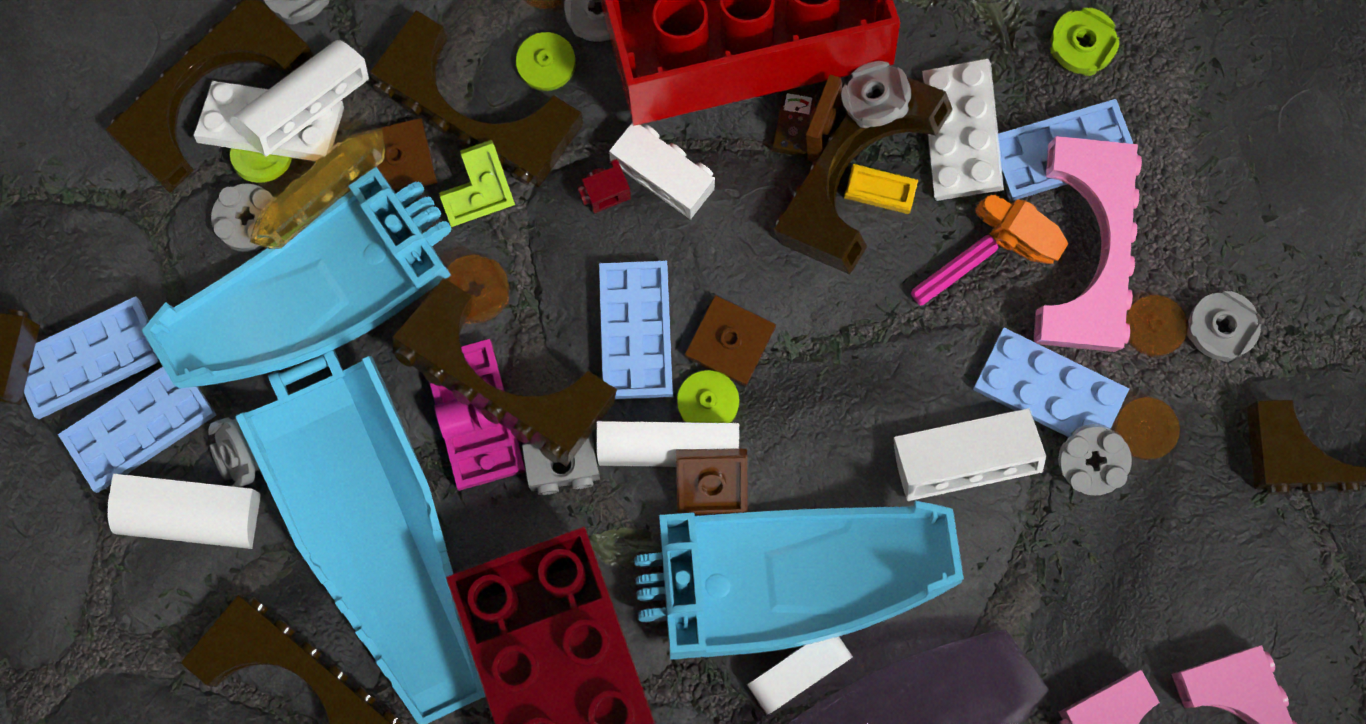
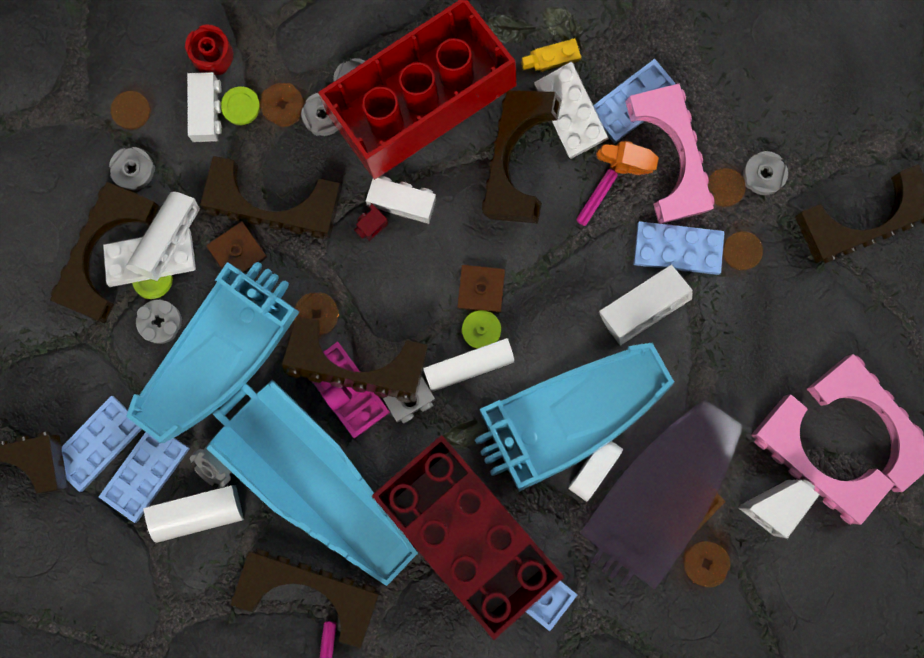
camera: 25 degrees left, 5 degrees up
clear yellow brick [250,129,385,249] -> none
lime plate [439,140,515,227] -> none
lime piece [516,32,576,91] -> none
light blue plate [599,261,673,399] -> none
reddish brown plate [676,449,748,515] -> none
tile [773,88,817,157] -> none
reddish brown plate [806,75,843,162] -> none
light grey plate [841,61,911,128] -> none
yellow tile [844,164,918,214] -> none
lime plate [1050,8,1119,76] -> none
light grey plate [1058,424,1132,495] -> none
none -> yellow hinge [521,38,581,72]

